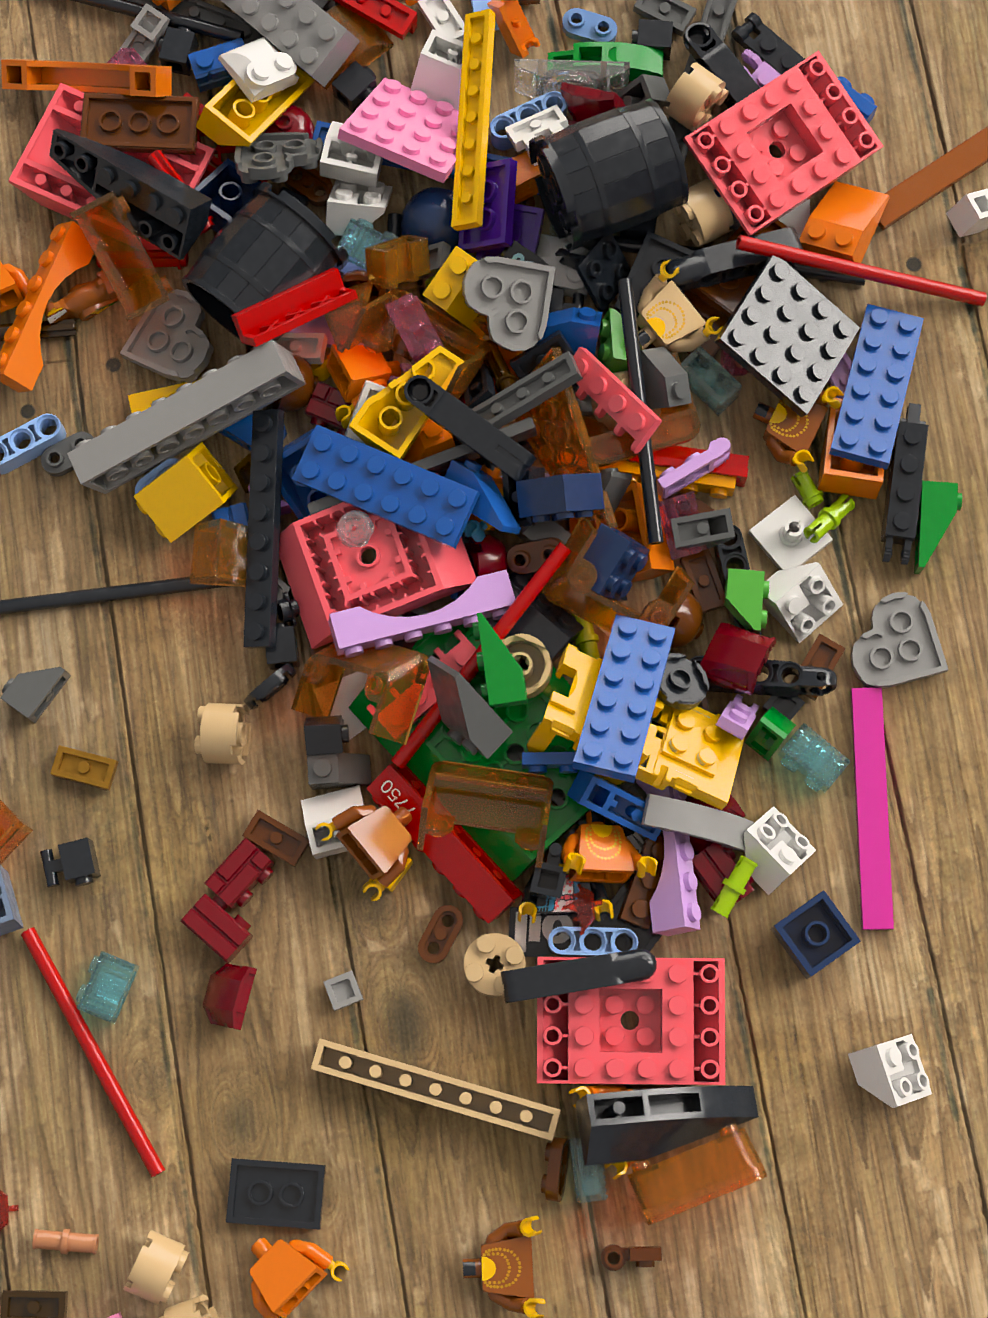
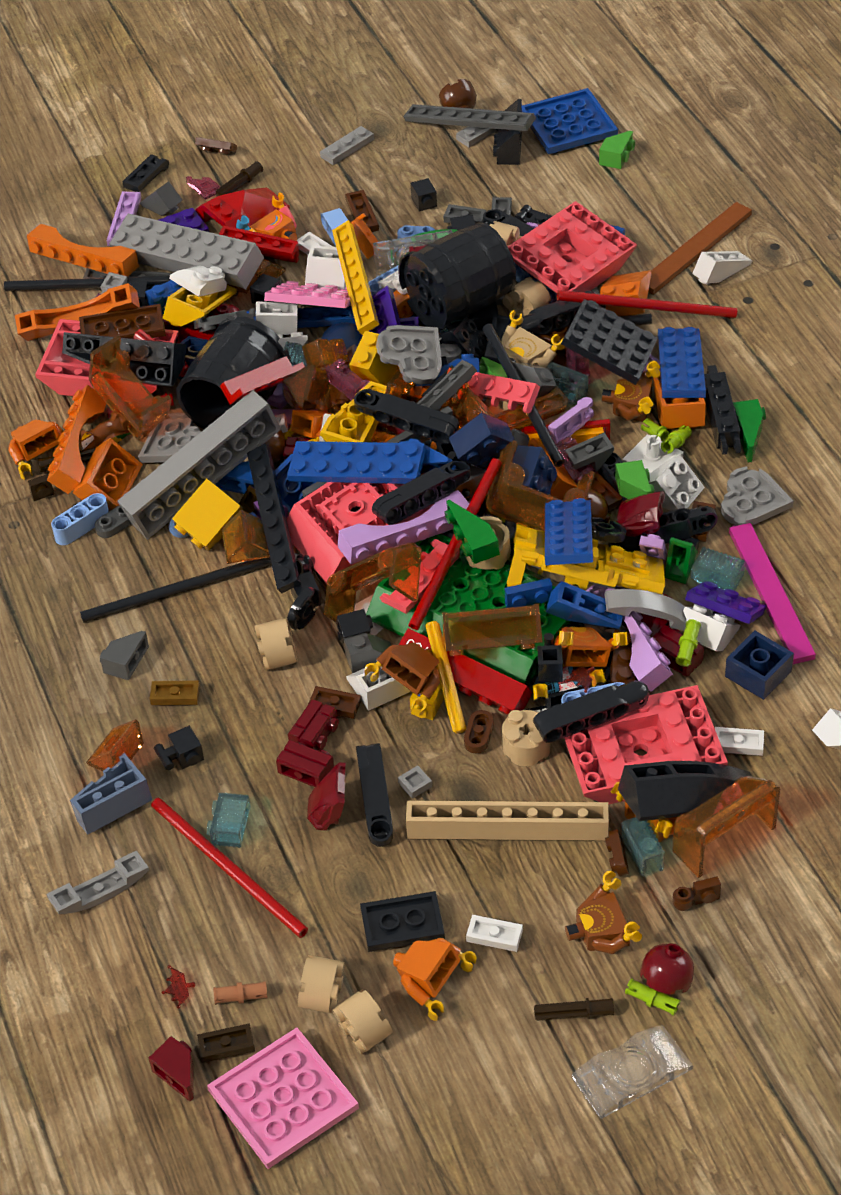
camera: 15 degrees left, 30 degrees down
clear plate [336,510,374,548] -> none
dark grey slope [427,655,513,759] -> none
none -> orange slope [73,438,143,510]
none -> black piece [356,743,393,847]
none -> black piece [372,461,471,525]
none -> yellow axle [426,621,466,734]
none -> white plate [466,915,523,952]
none -> dark purple plate [685,581,766,624]
none -> white plate [715,727,764,756]

